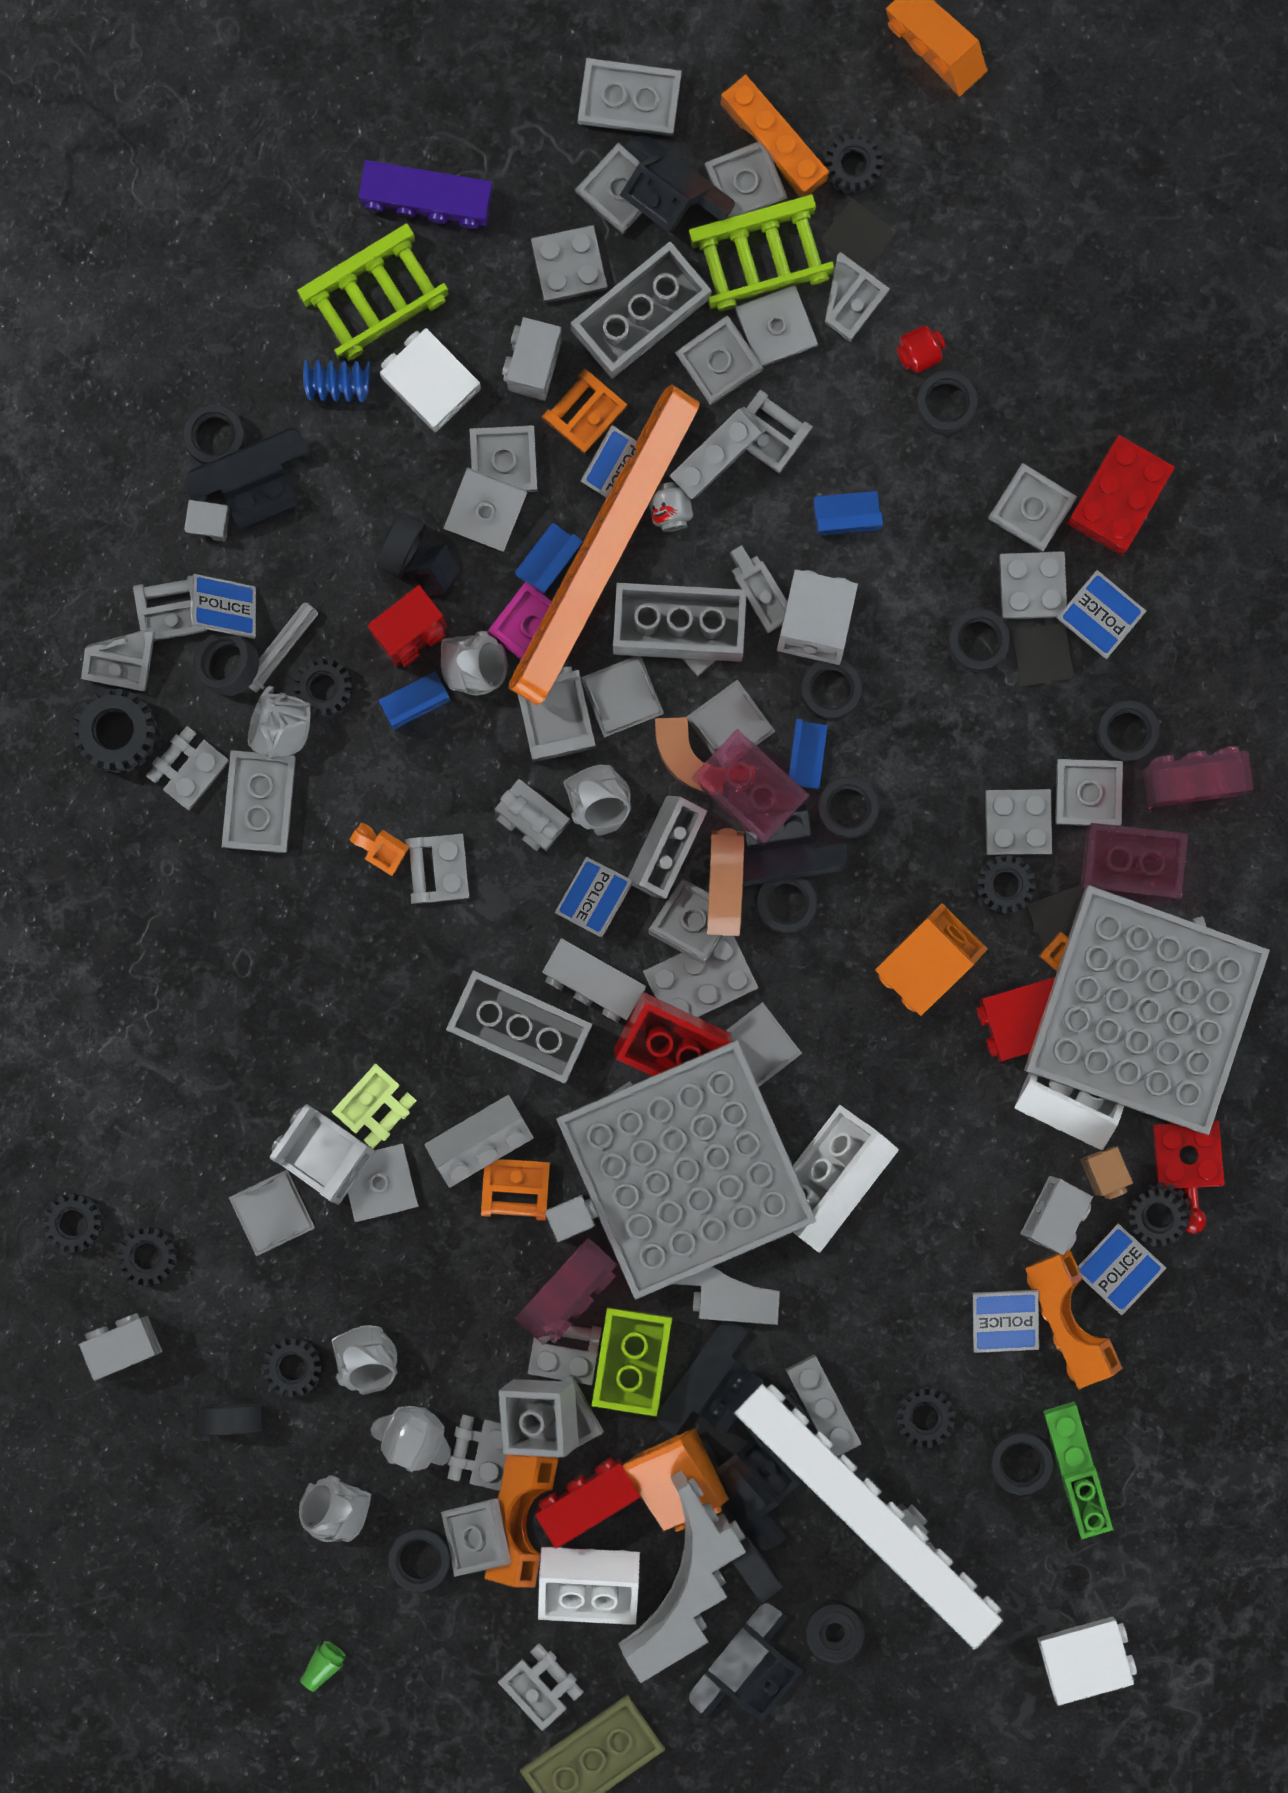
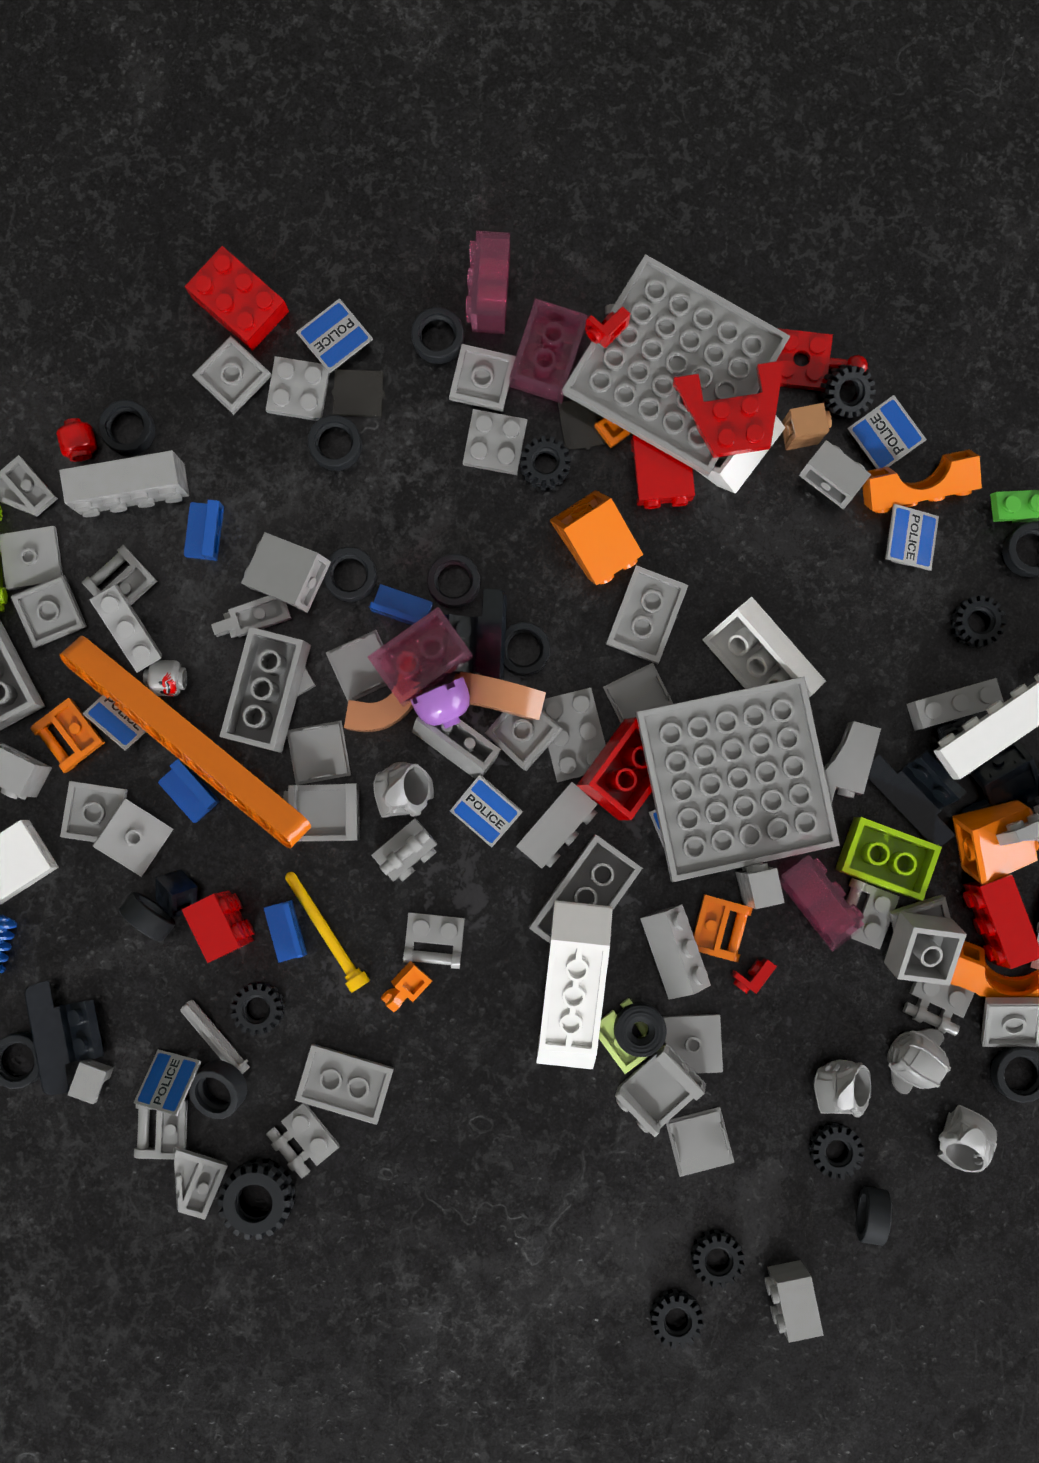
camera: 80 degrees left, 0 degrees up
light grey piece [248,686,311,758] -> none
light grey piece [441,631,508,696] -> none
dark pink plate [487,582,552,659] -> none
none -> light grey brick [59,450,190,517]
none -> yellow piece [285,872,370,993]
none -> medium lavender cylinder [410,677,470,729]
none -> white slope [536,900,612,1069]
none -> red bracket [585,306,631,348]
none -> light grey plate [606,565,688,664]
none -> black tyre [614,1003,667,1057]
none -> red wing [673,360,784,458]
none -> red bracket [731,958,777,994]

